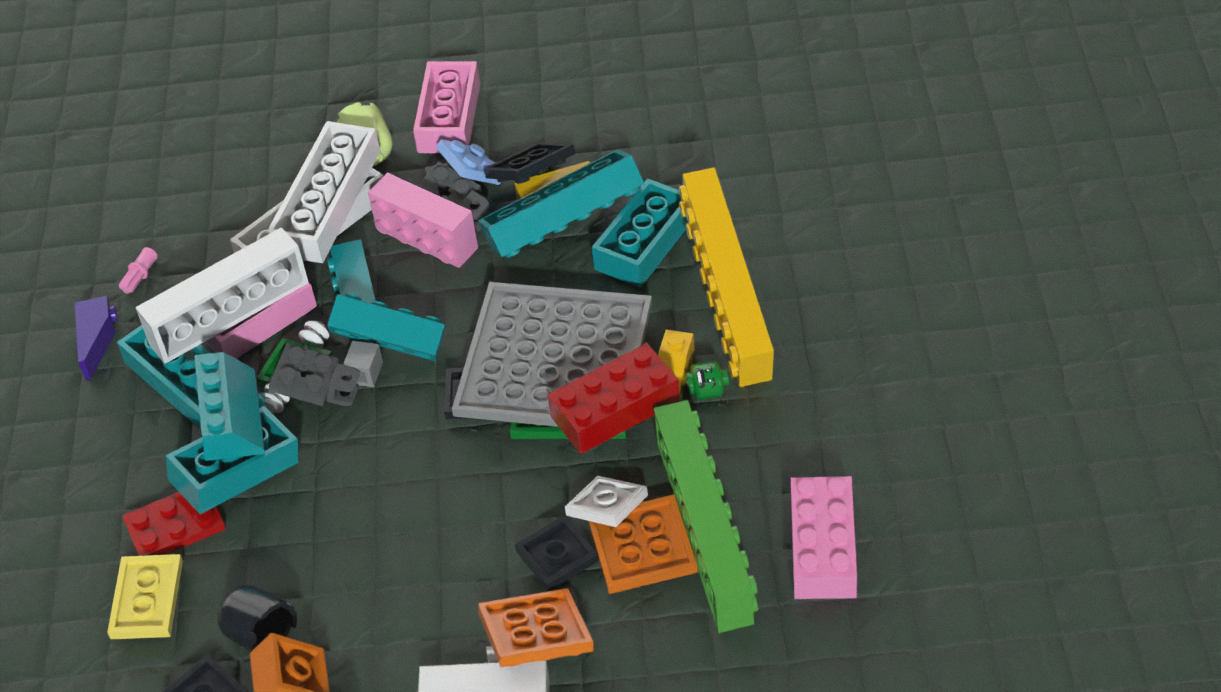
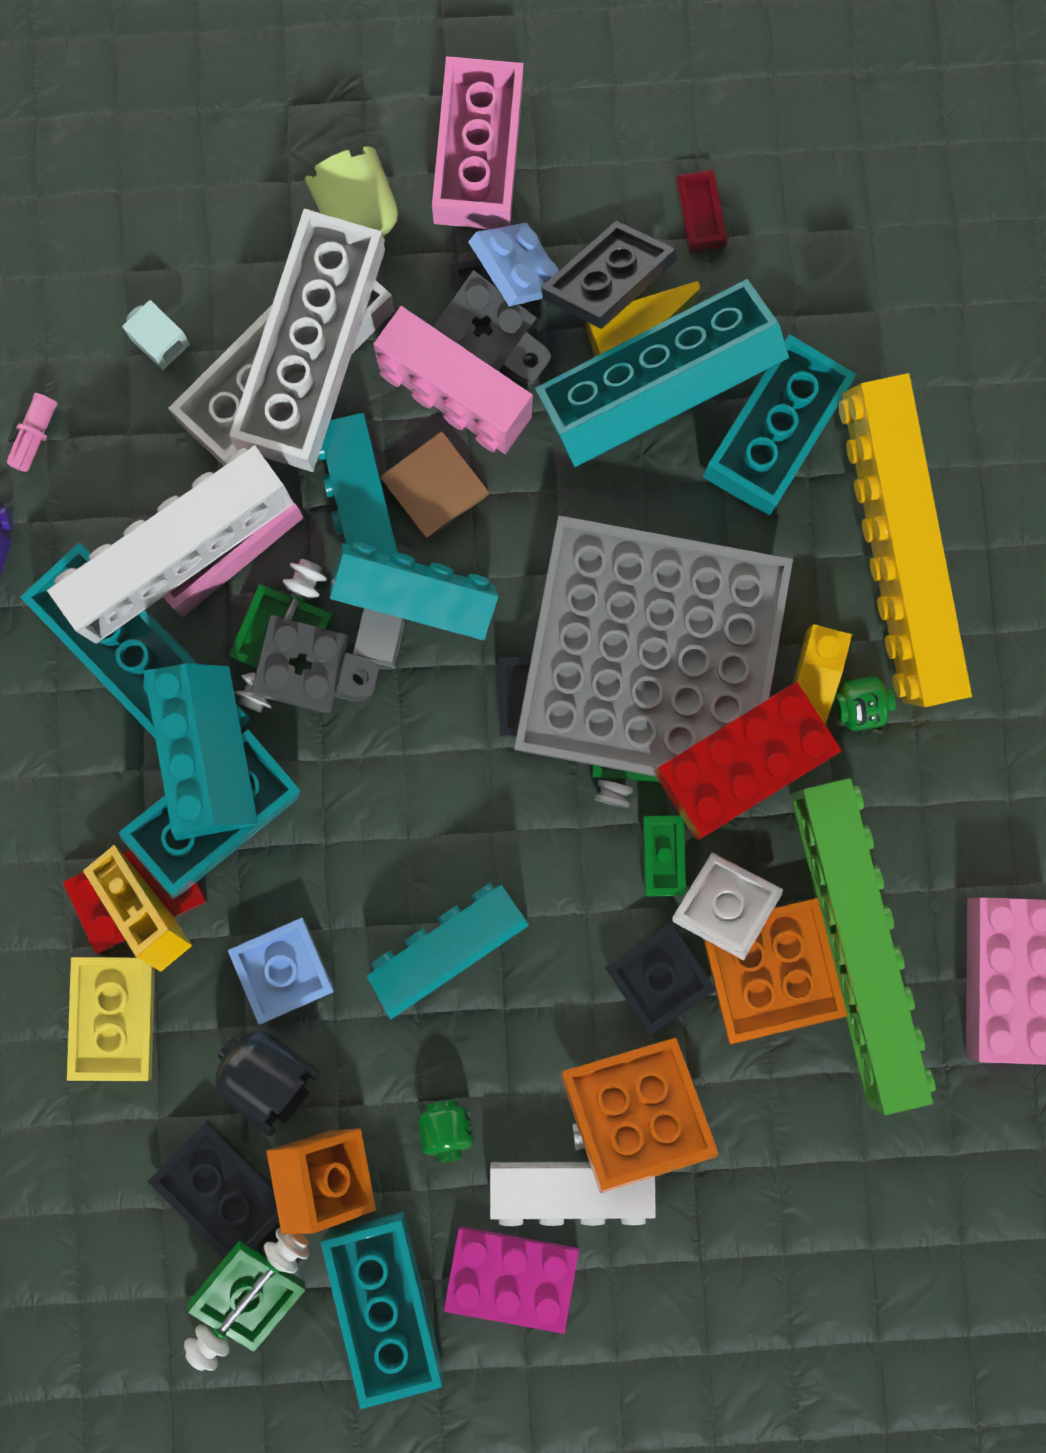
camera: 10 degrees left, 35 degrees up
none -> yellow slope [83,845,192,972]
none -> light aqua brick [122,300,190,371]
none -> light blue plate [228,917,335,1025]
none -> teal slope [367,882,529,1020]
none -> medium nougat tile [380,431,489,541]
none -> green head [418,1100,474,1163]
none -> light grey bush [594,780,633,808]
none -> green plate [643,816,686,896]
none -> dark red tile [675,169,728,253]

